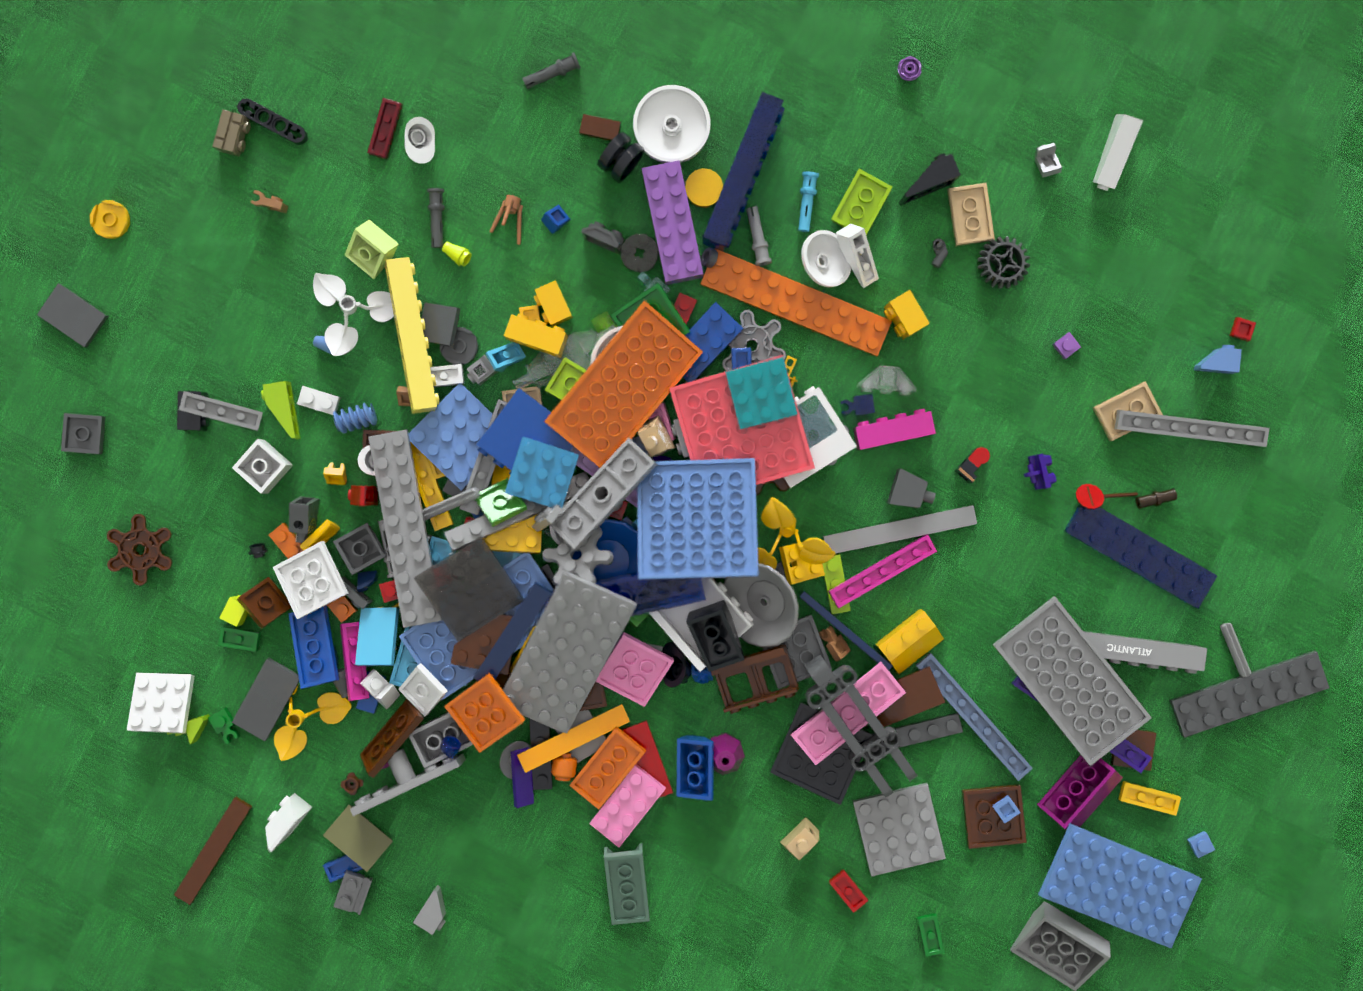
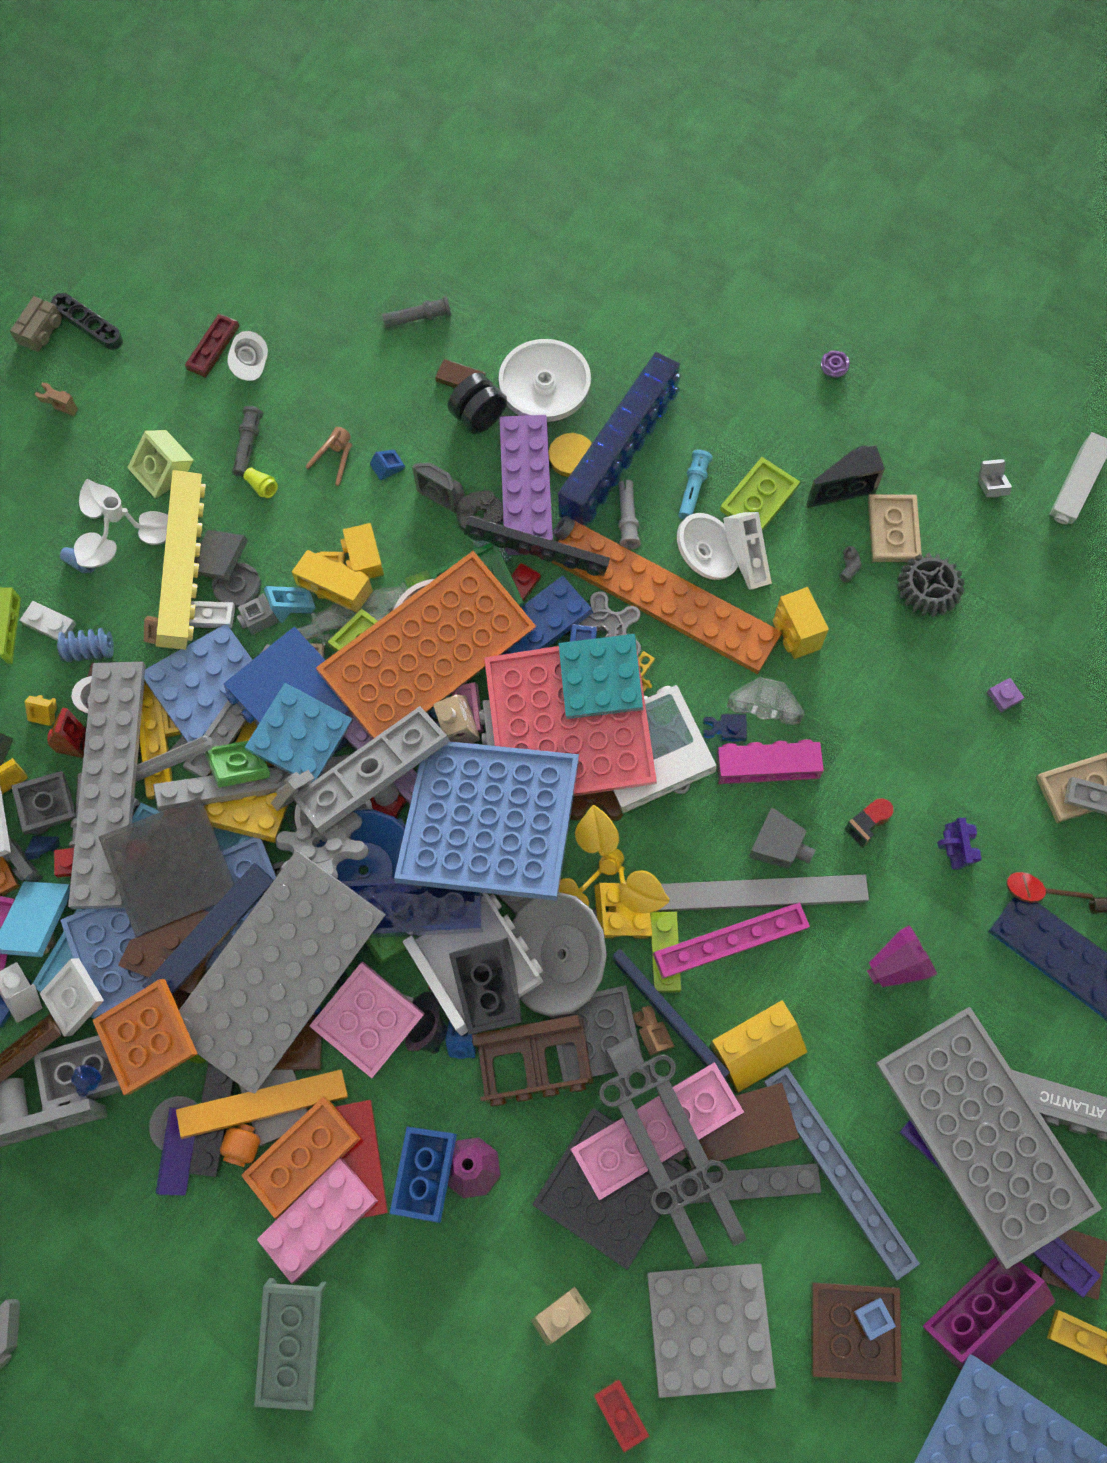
camera: 15 degrees right, 20 degrees down
none -> black plate [464,516,610,576]
none -> magenta cone [867,925,937,988]

